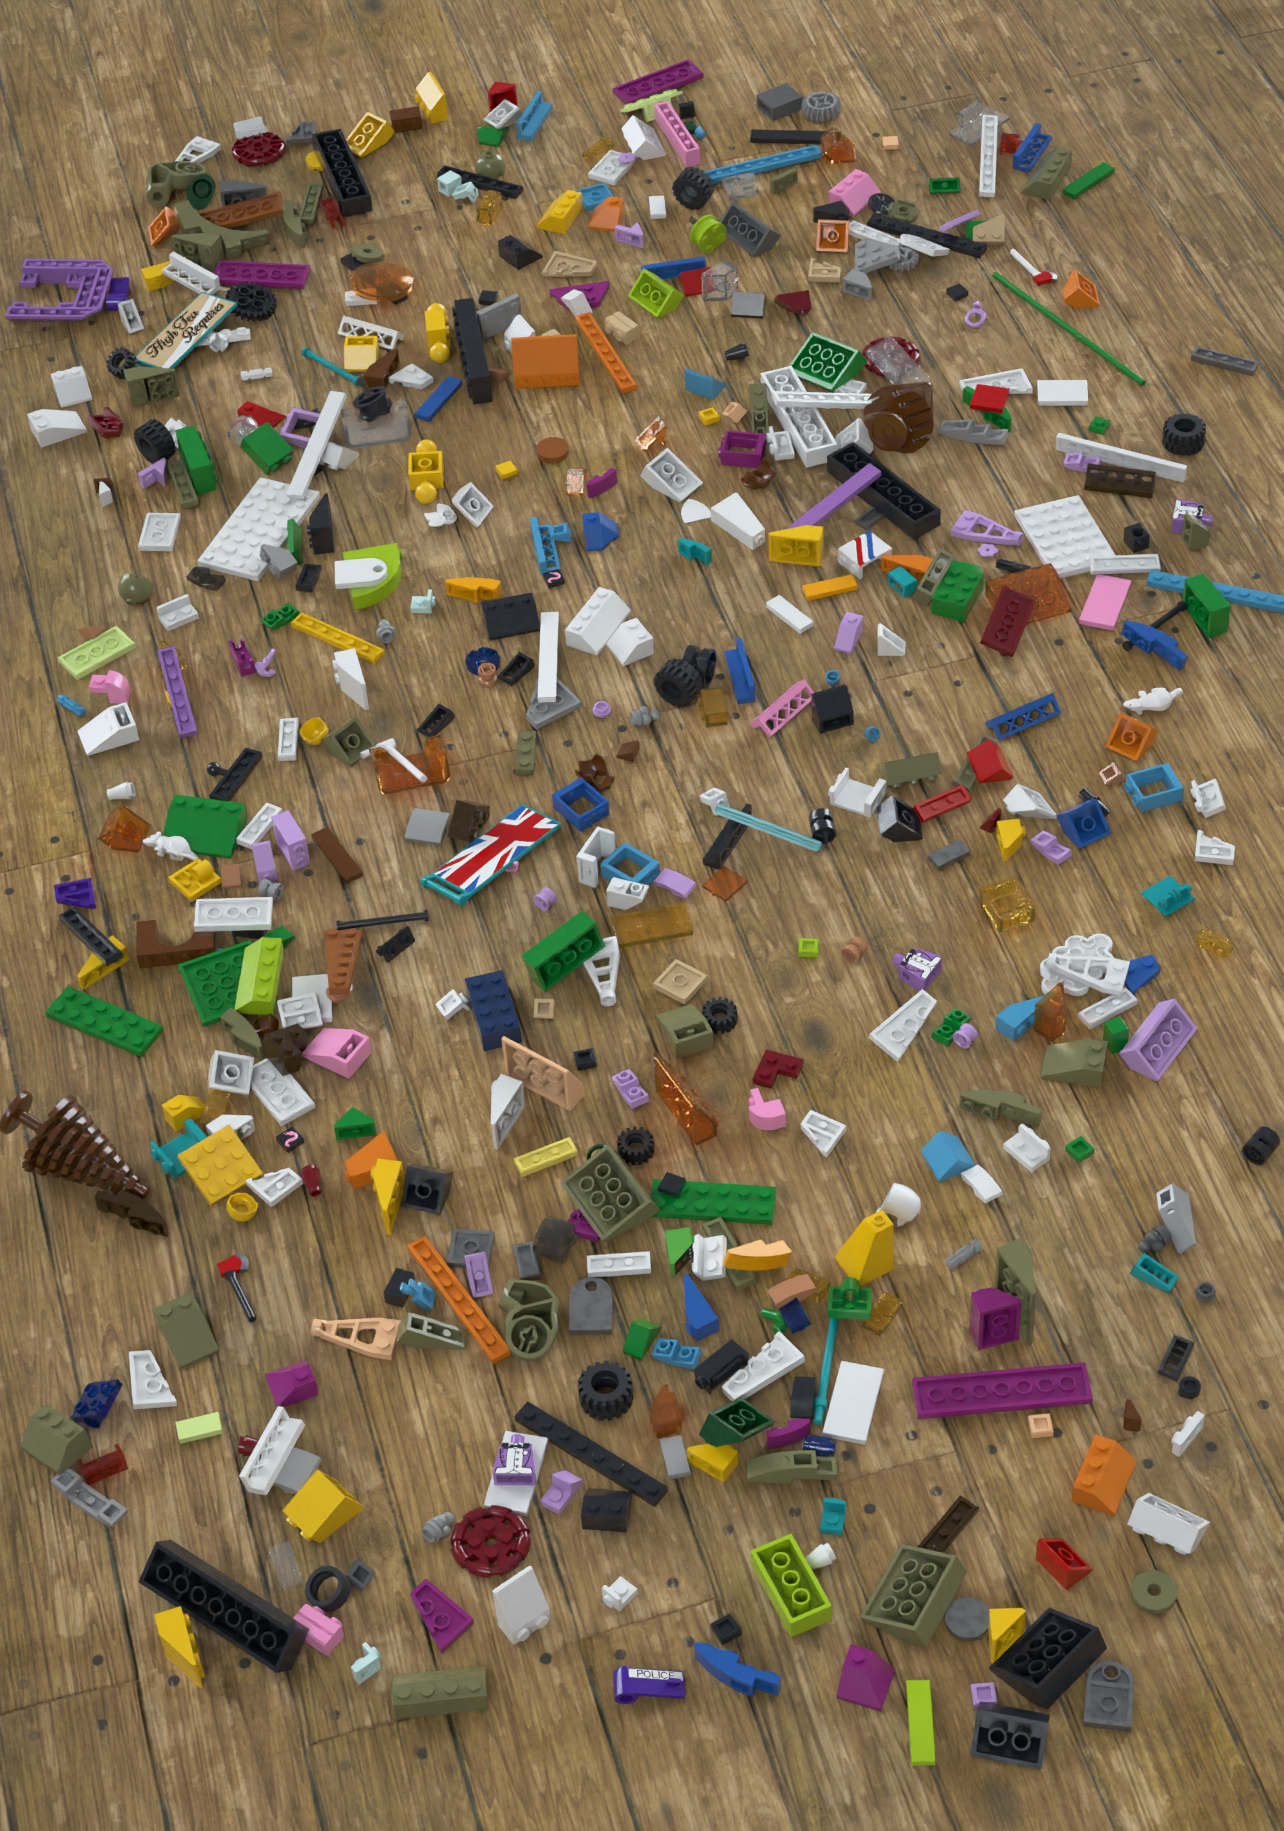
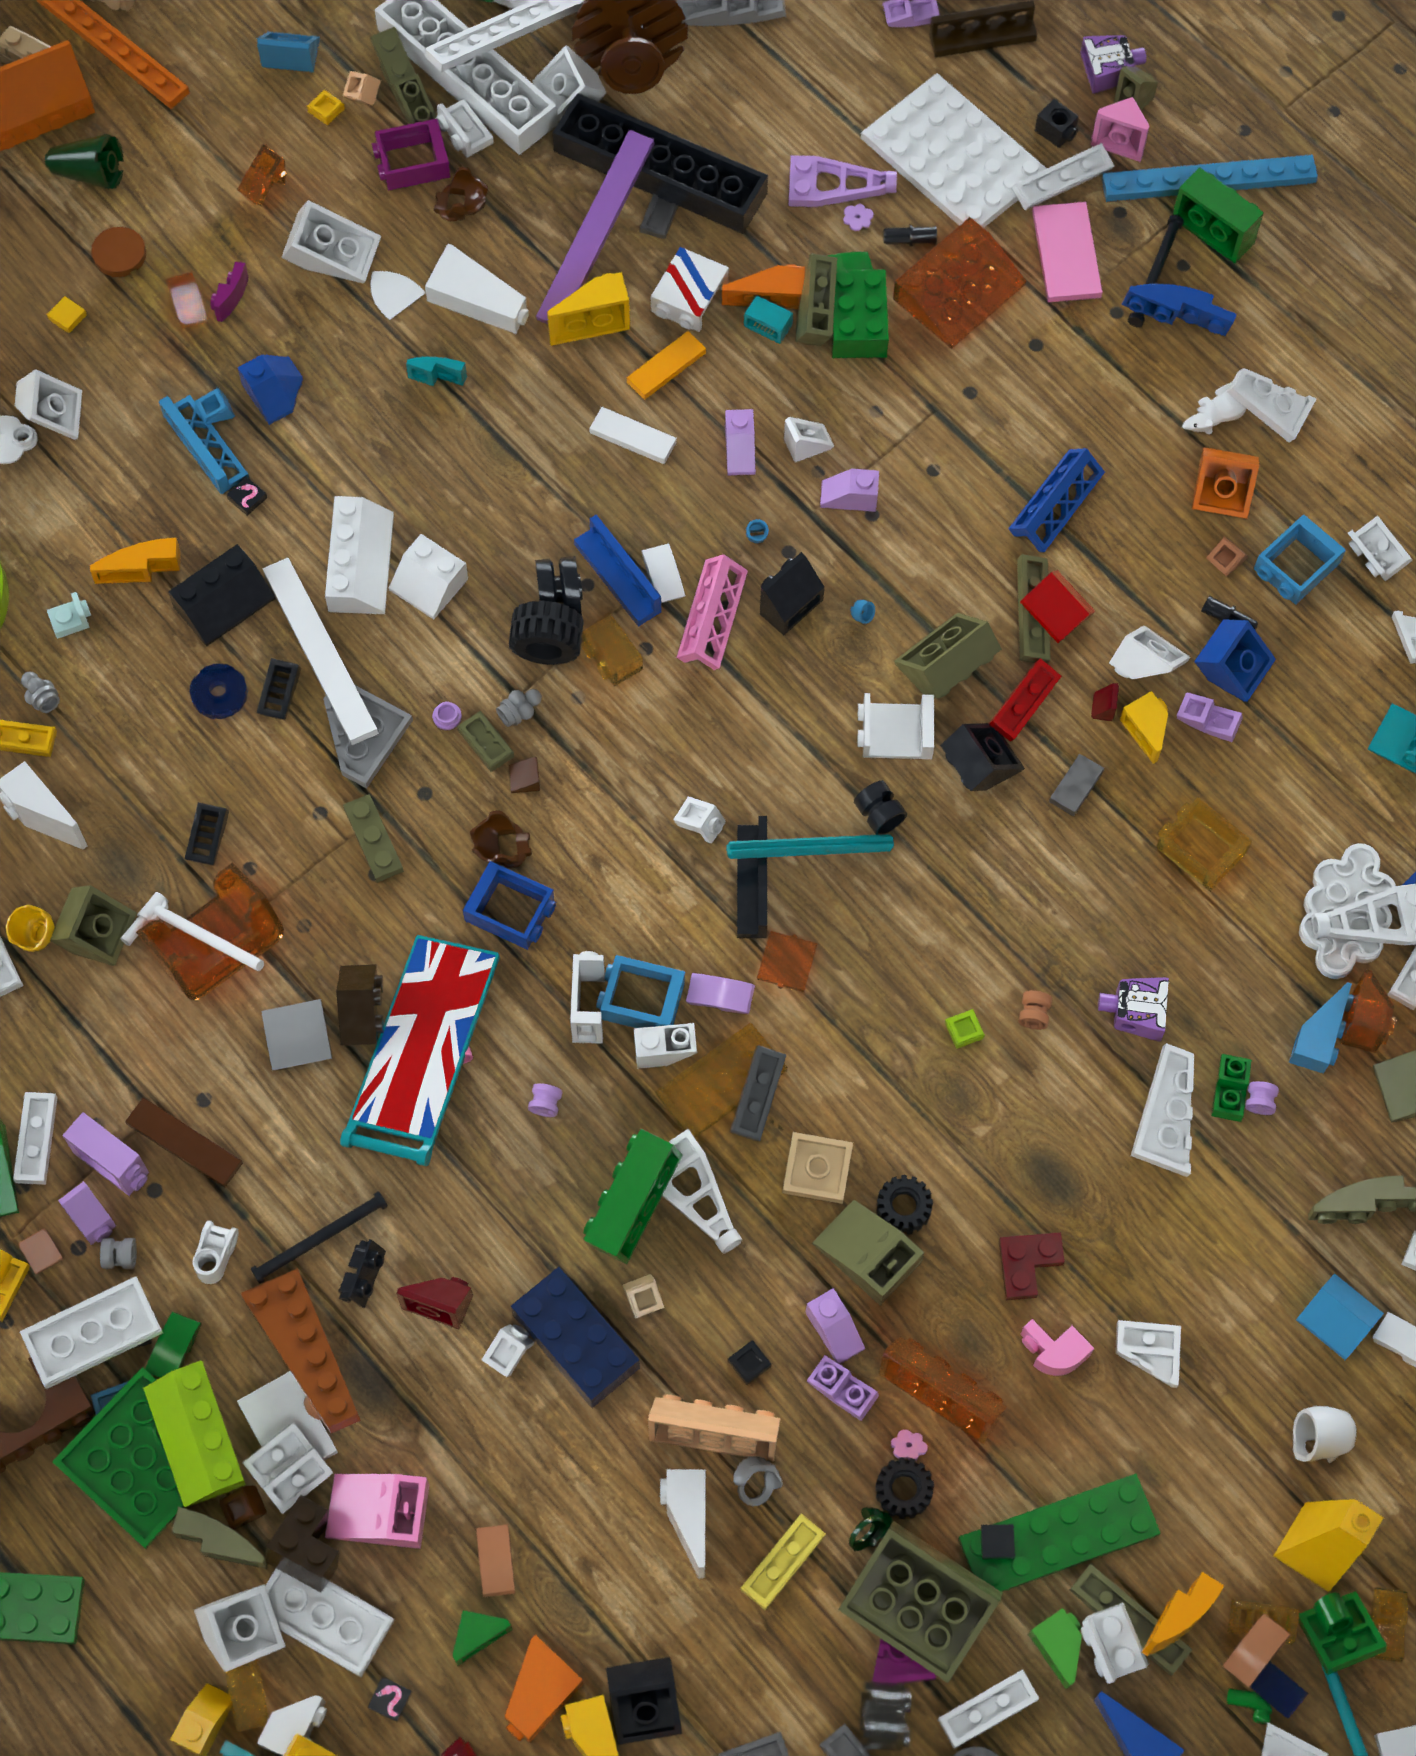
camera: 30 degrees left, 20 degrees up
nougat wheel [478,663,497,688] -> none
dark red plate [980,585,1036,657] -> none
none -> dark green cone [45,134,124,189]
none -> white piece [193,1220,239,1284]
none -> dark red slope [396,1277,473,1330]
none -> olive plate [457,711,515,772]
none -> nougat slope [476,1524,515,1598]
none -> white slope [641,543,685,603]
none -> dark grey tile [730,1045,786,1142]
none -> light grey piece [733,1456,783,1506]
none -> lavender slope [805,1288,865,1364]
none -> lavender slope [820,469,879,512]
none -> lavender plant [891,1430,928,1461]
none -> bright pink slope [1090,97,1150,162]
none -> white wing [1227,368,1316,442]

